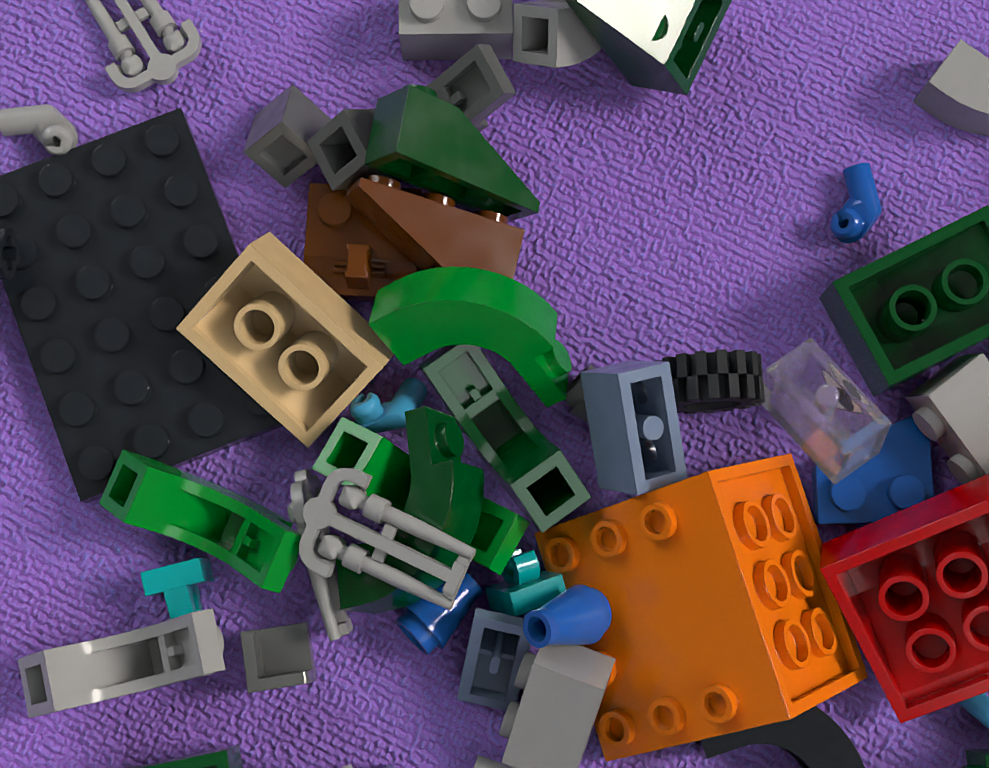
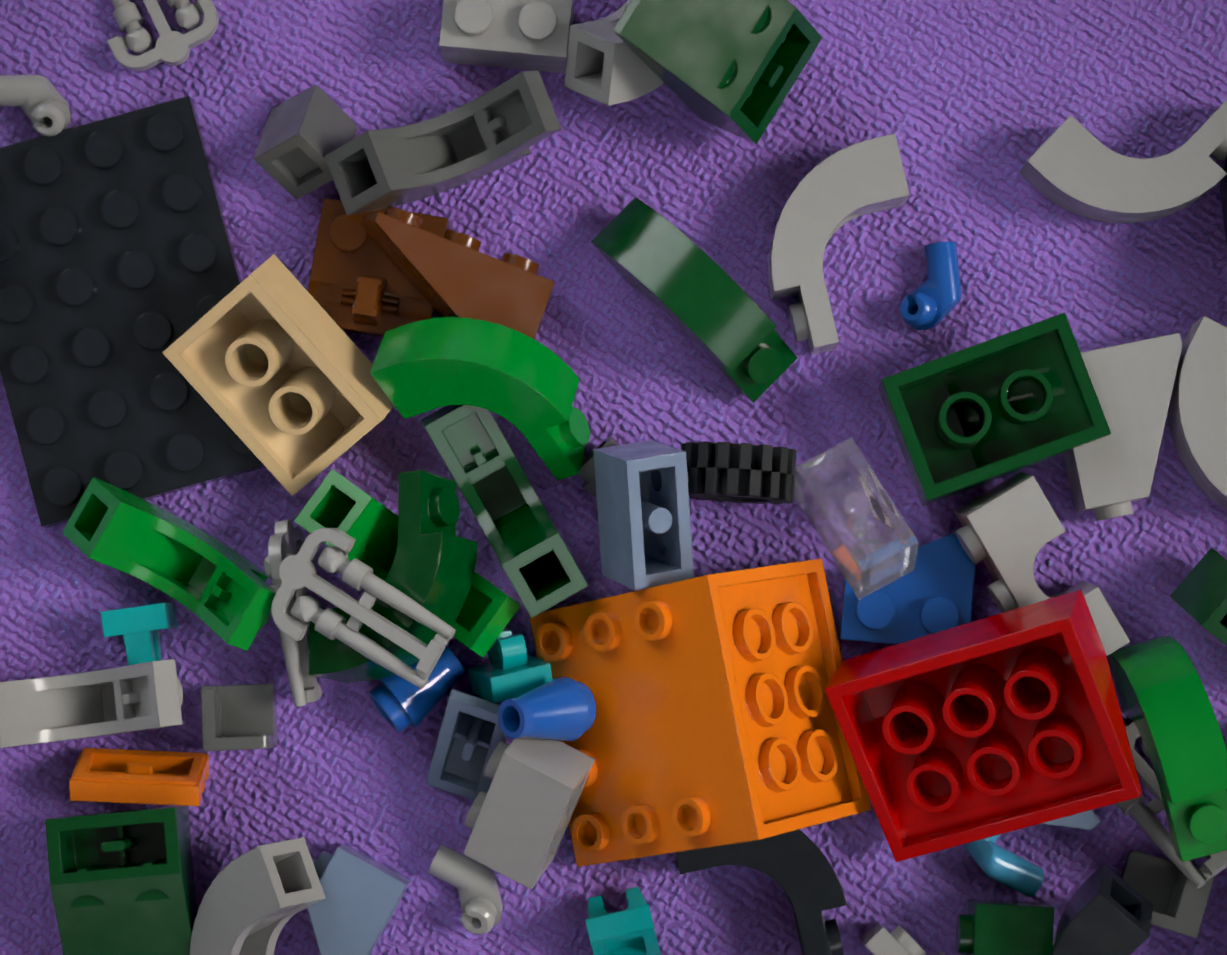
camera: 15 degrees right, 5 degrees up
dark azure arm [349,378,428,433] -> none
dark green slope [364,84,540,222] -> none
none -> orange tile [69,748,209,806]
none -> dark green arch [591,197,798,403]
none -> light grey arch [768,134,910,355]

